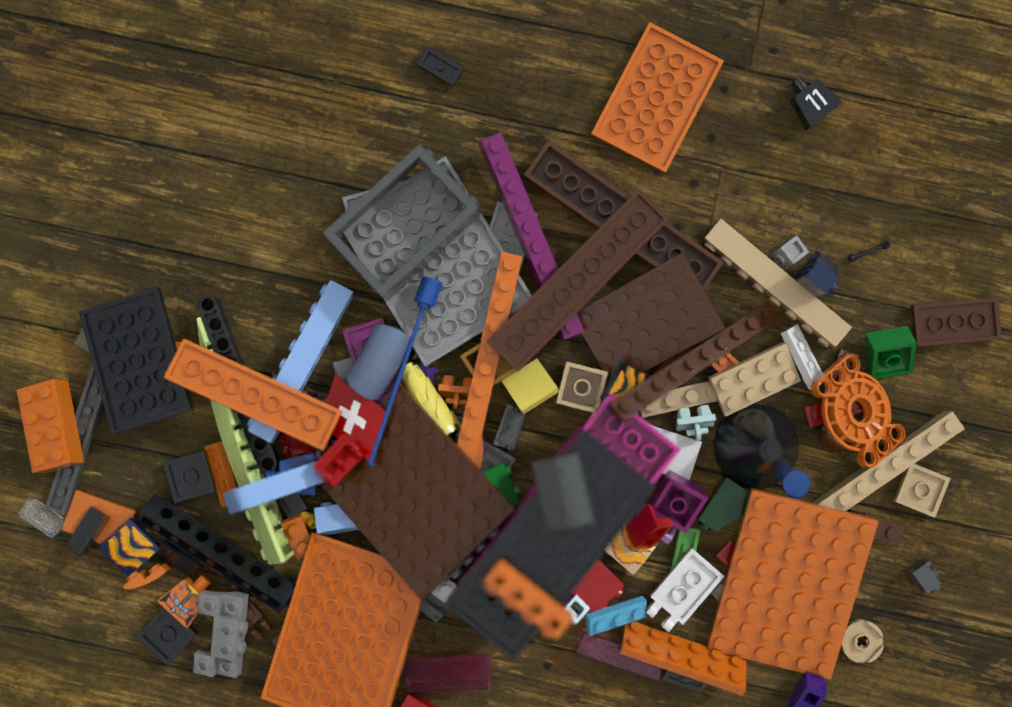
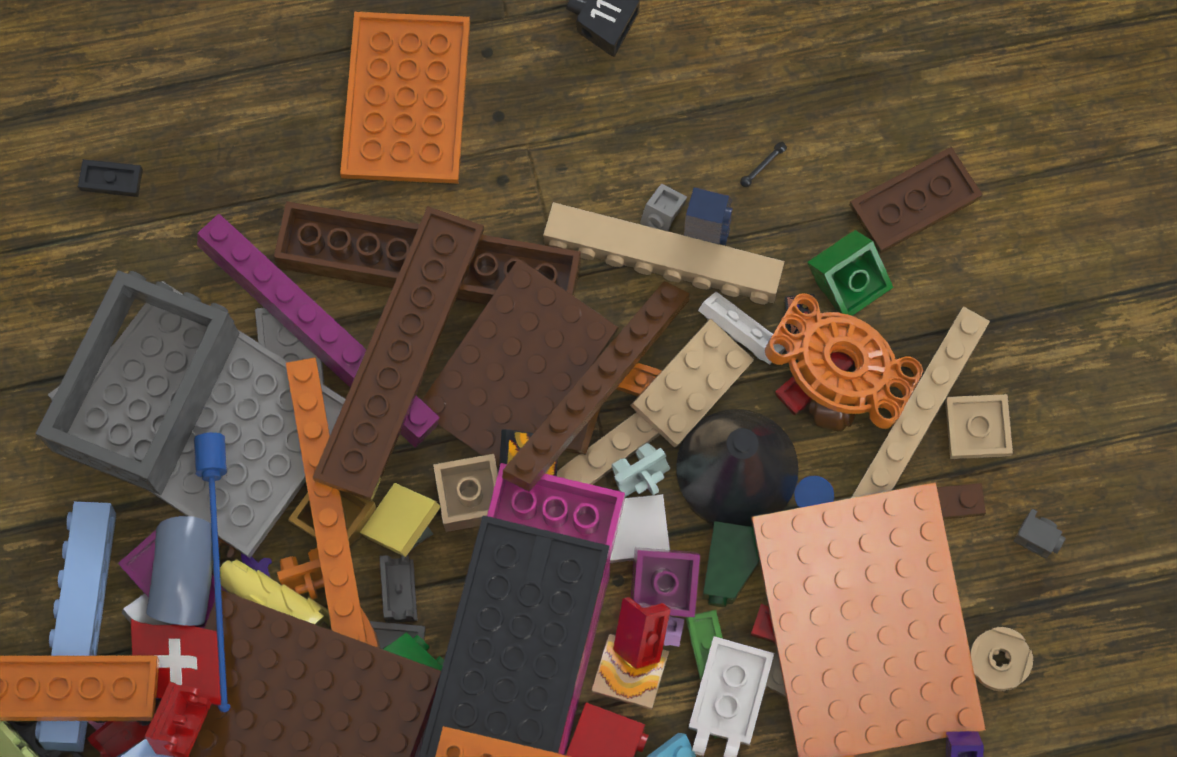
camera: 20 degrees left, 15 degrees down
dark grey slope [532,452,594,530] -> none

